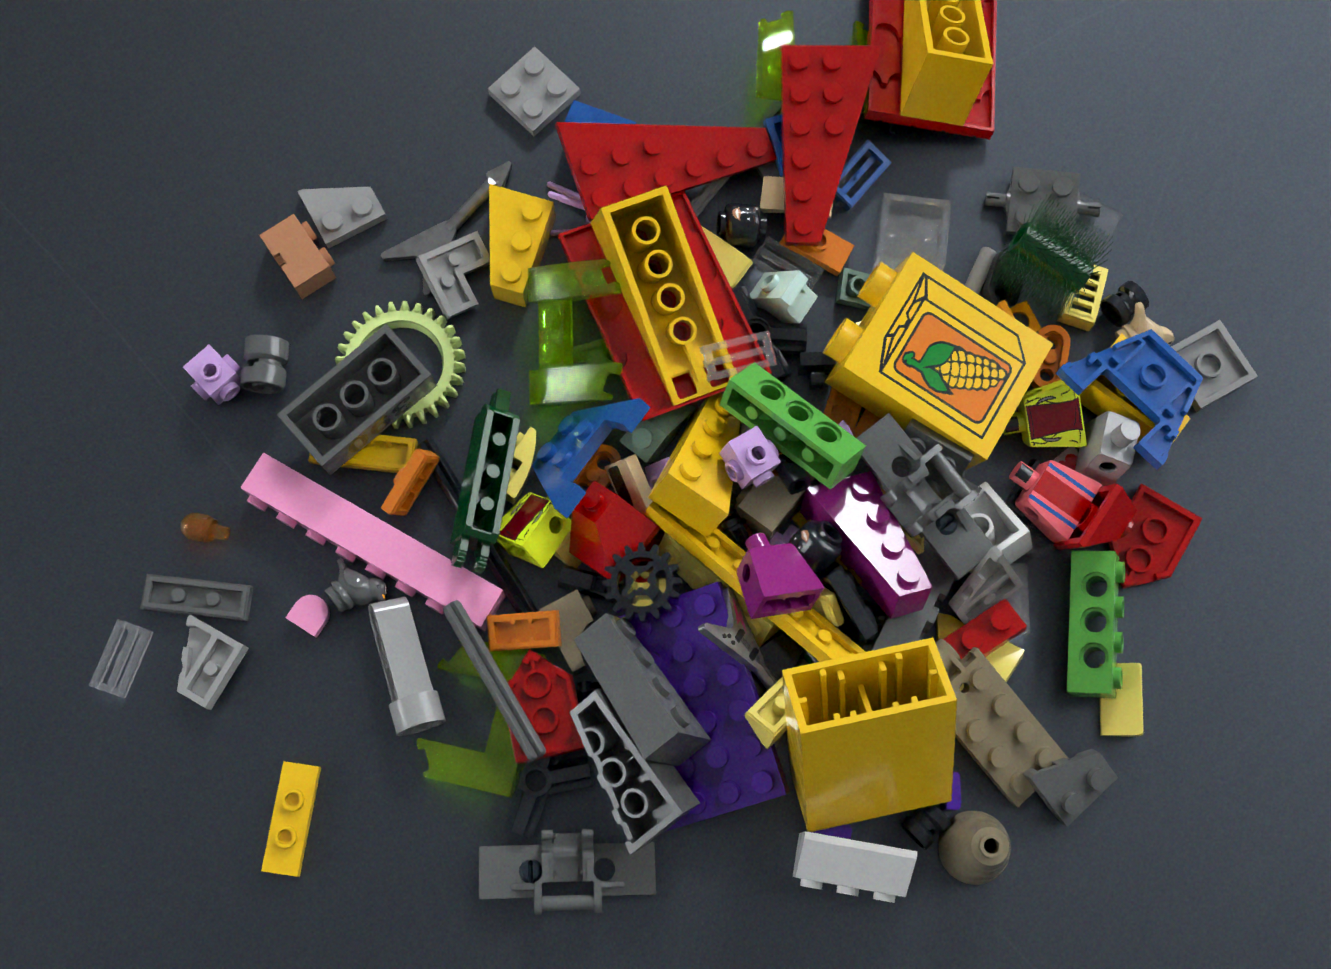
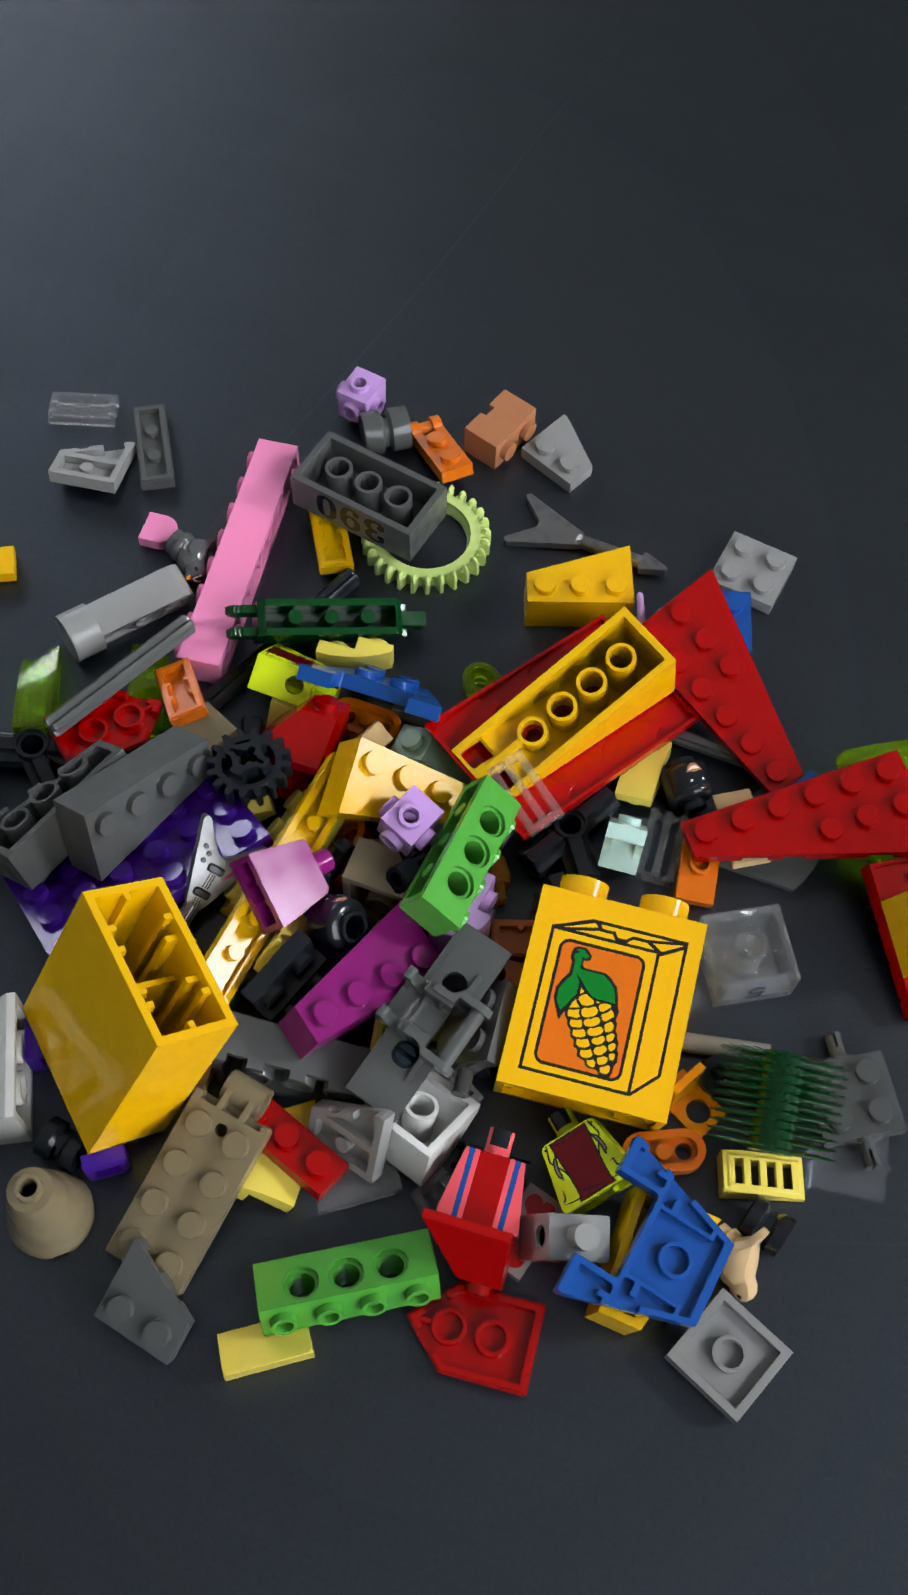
camera: 70 degrees right, 15 degrees down
clear orange cylinder [180,513,230,543] -> none
orange plate [381,449,440,516] -> none
light grey plate [416,231,490,320] -> none
clear neon green wedge [528,259,622,407] -> none
blue tile [834,140,892,211] -> none
none -> orange plate [410,414,473,484]

